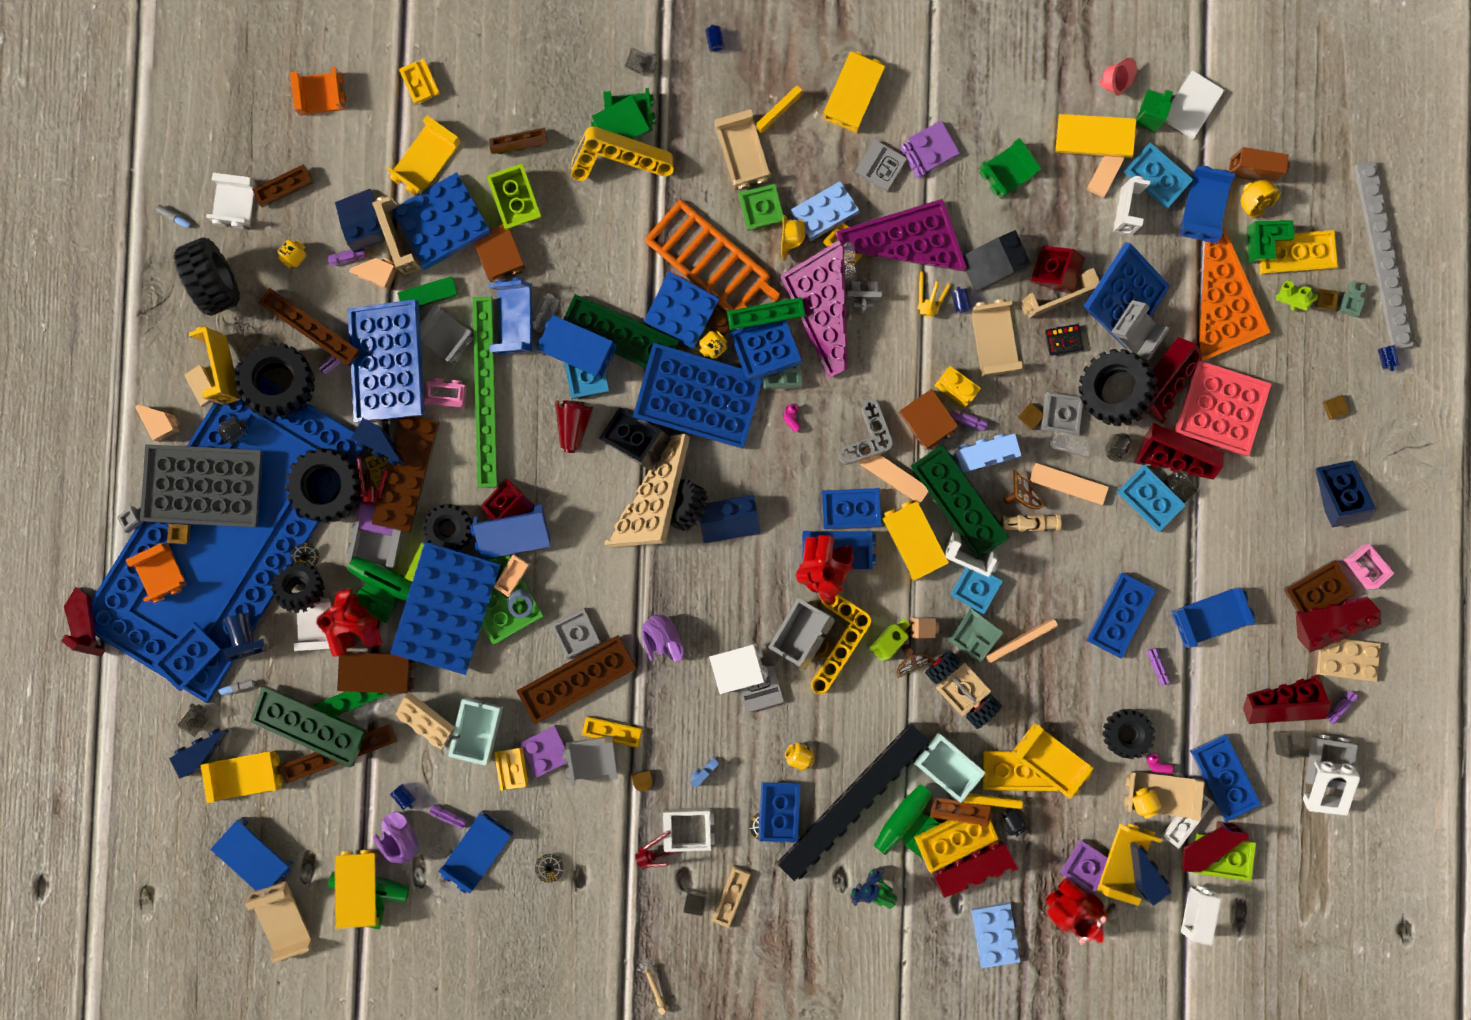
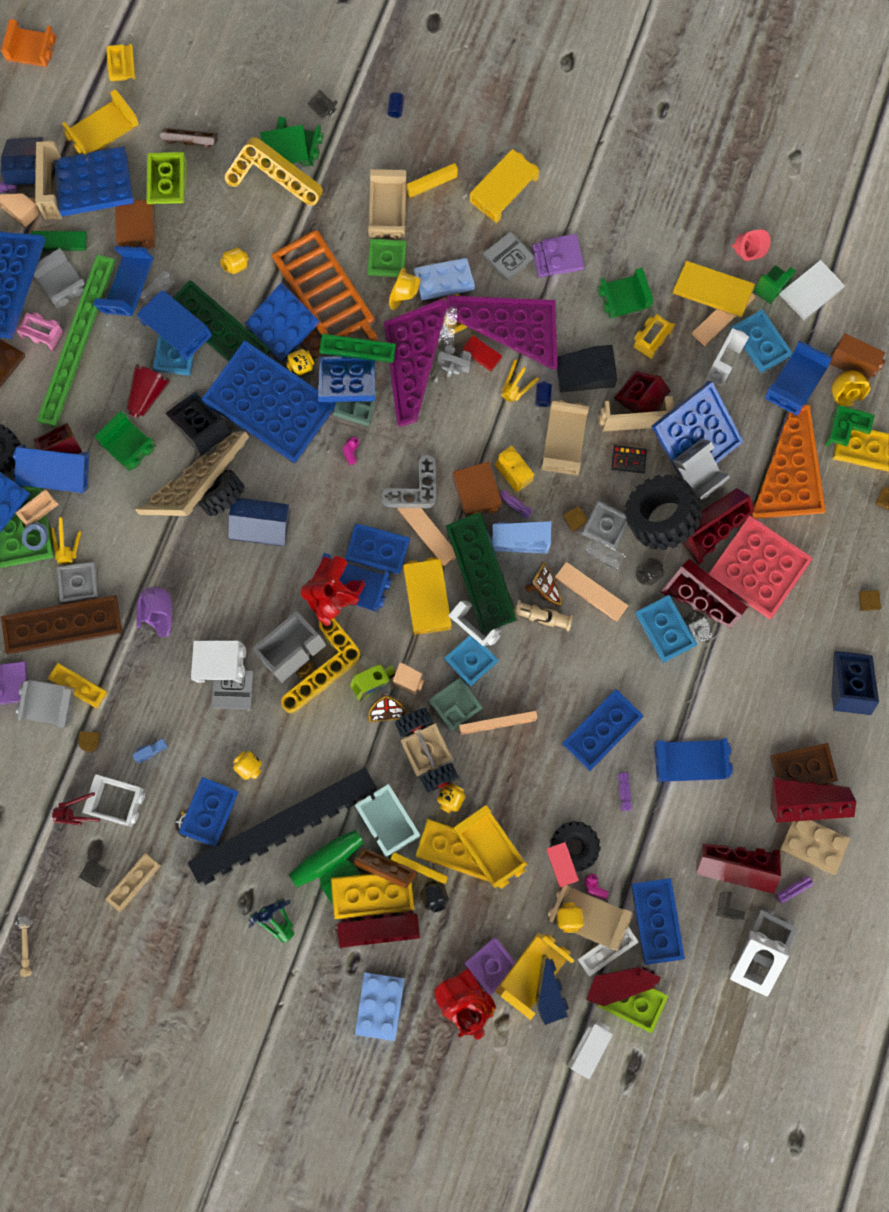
camera: 15 degrees right, 10 degrees down
lime hips [1276,280,1318,312] -> none
bright pink window [1343,544,1394,590] -> none
none -> yellow plant [50,517,81,564]
none -> green panel [94,411,156,472]
none -> yellow head [220,247,249,274]
none -> yellow head [437,783,466,814]
none -> red tile [462,336,502,372]
none -> coral tile [546,842,579,888]
none -> yellow window [634,314,675,359]

